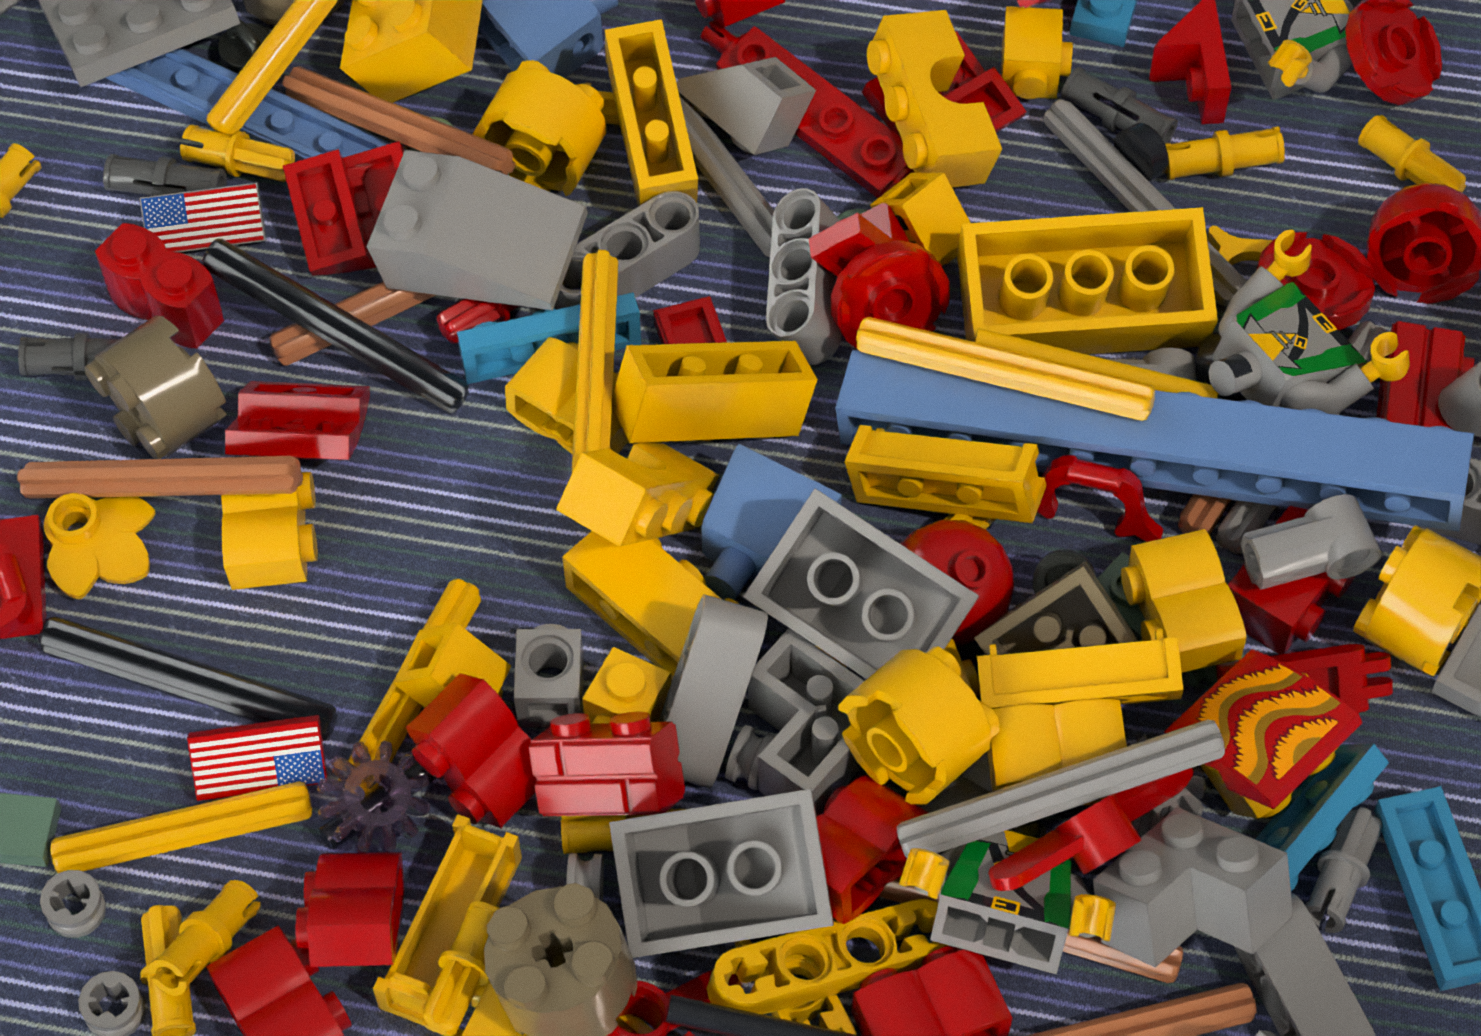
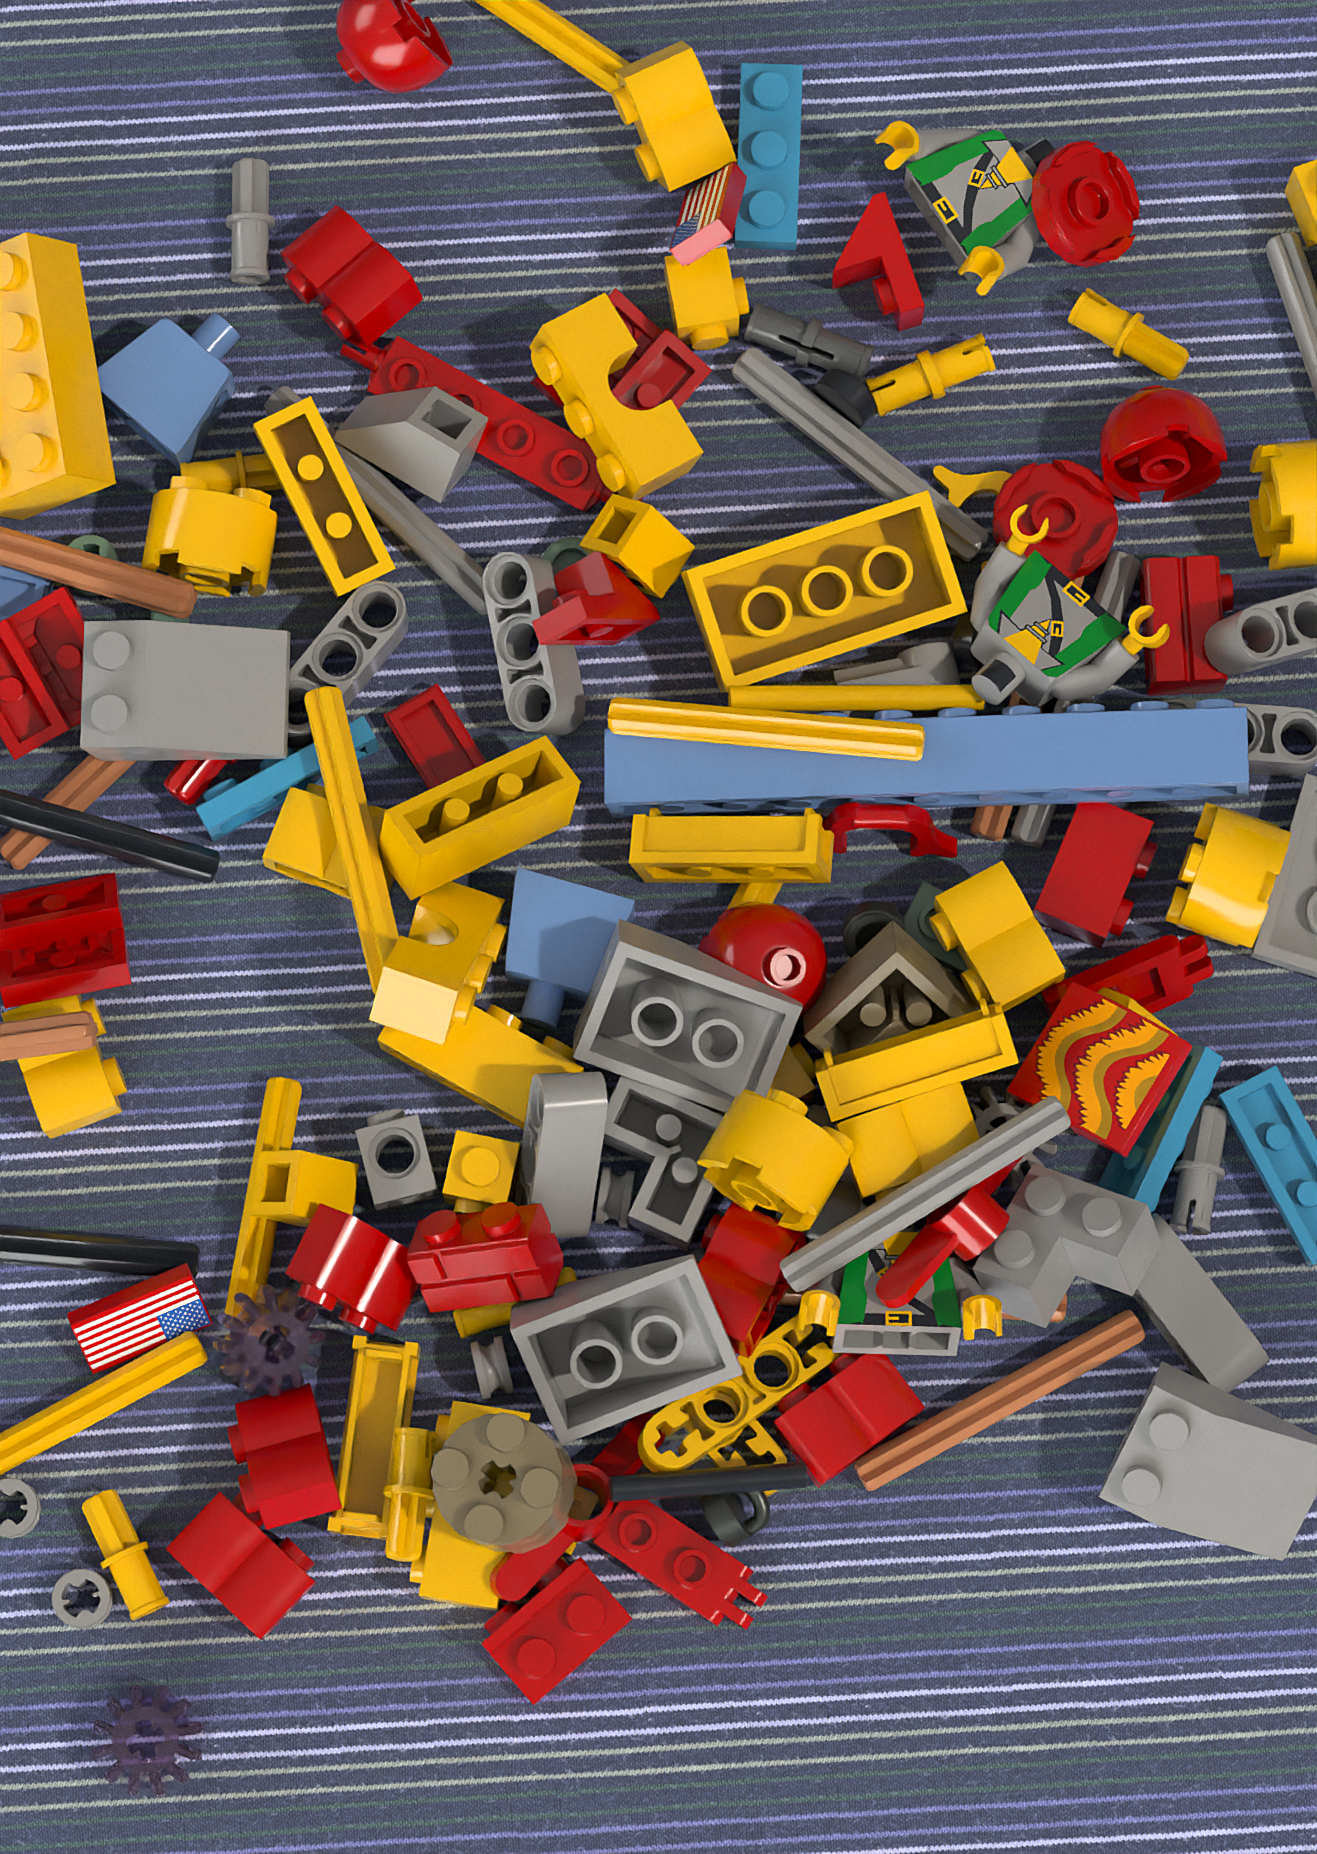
camera: 15 degrees left, 20 degrees up
yellow pin [149,880,261,996] -> none
red tile [831,240,950,348] -> none
light grey piece [1241,494,1381,590] -> none

